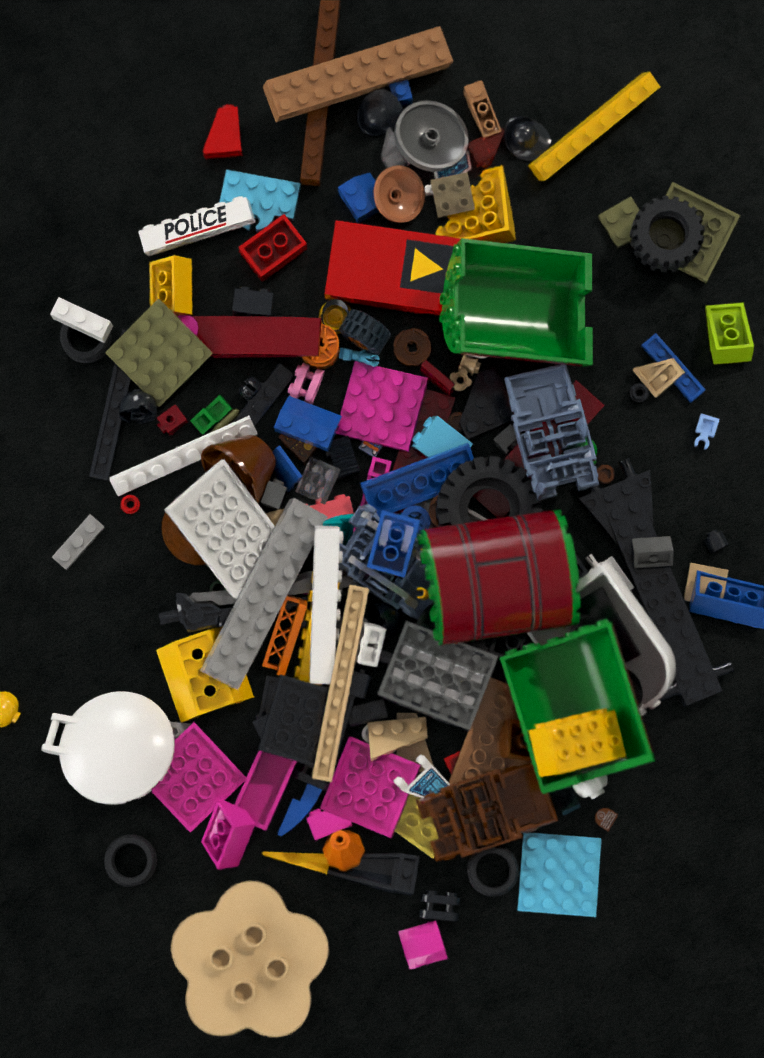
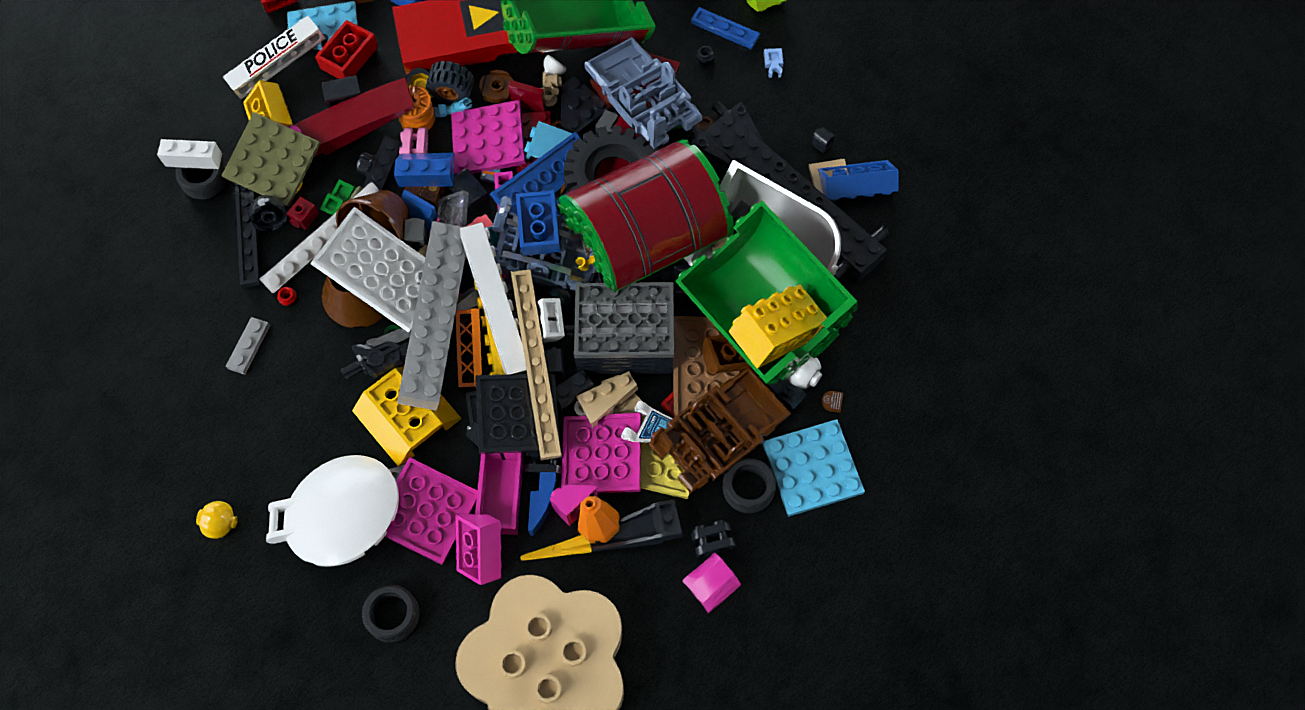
camera: 20 degrees left, 15 degrees down
tan wing [632,358,685,398] -> none
dark grey panel [632,536,674,568] -> none

